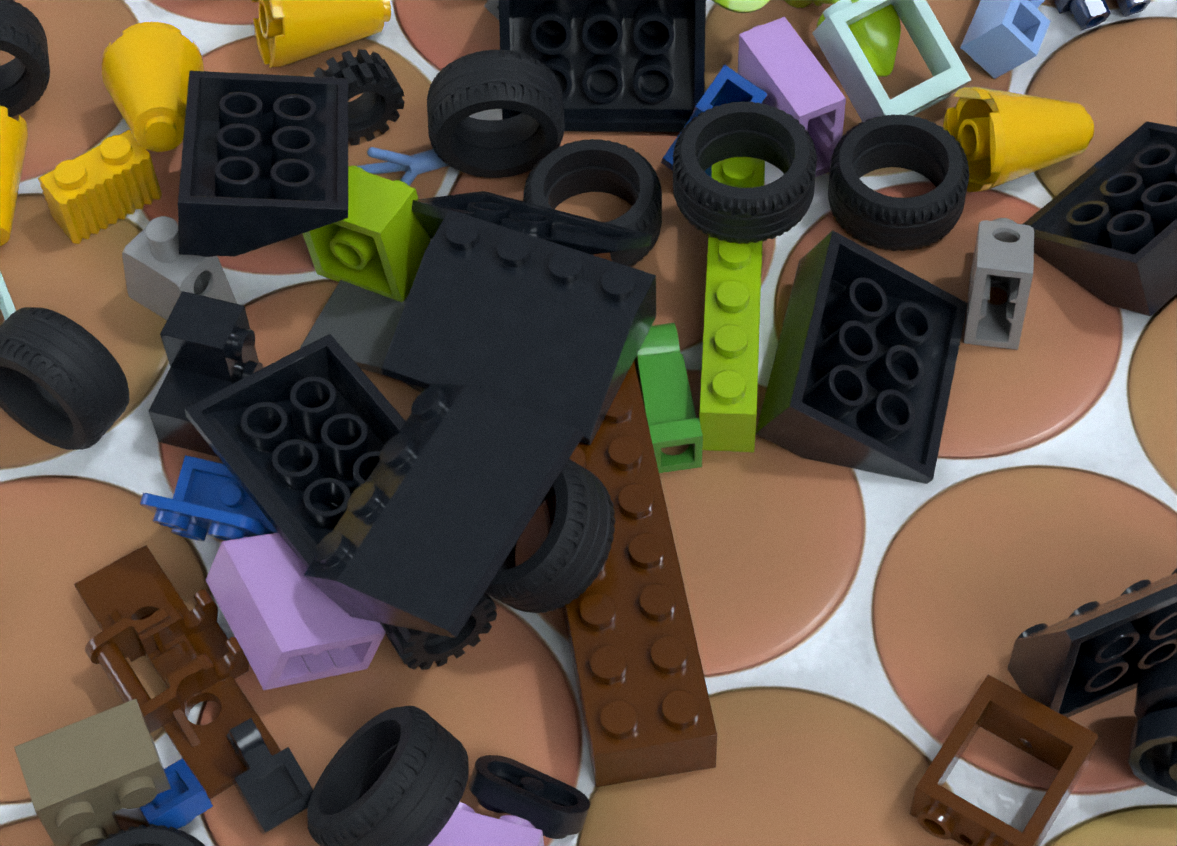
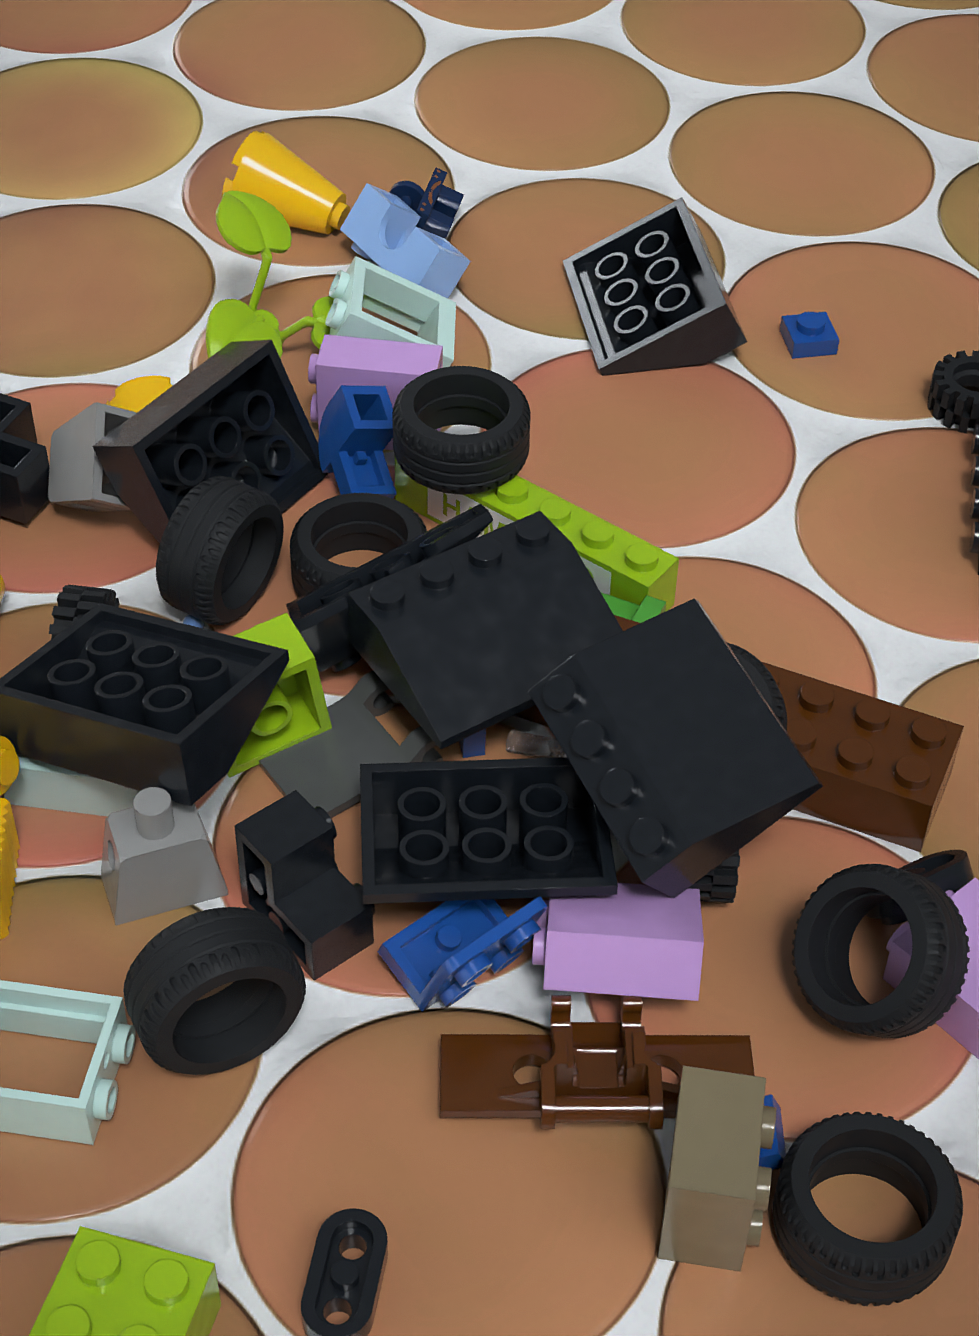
camera: 60 degrees left, 10 degrees down
black plate [225,718,313,834] -> none
black slope [756,230,968,484] -> none
black tyre [828,114,969,251] -> none
yellow cone [943,87,1094,192] -> none
light grey torso [964,218,1034,350] -> none

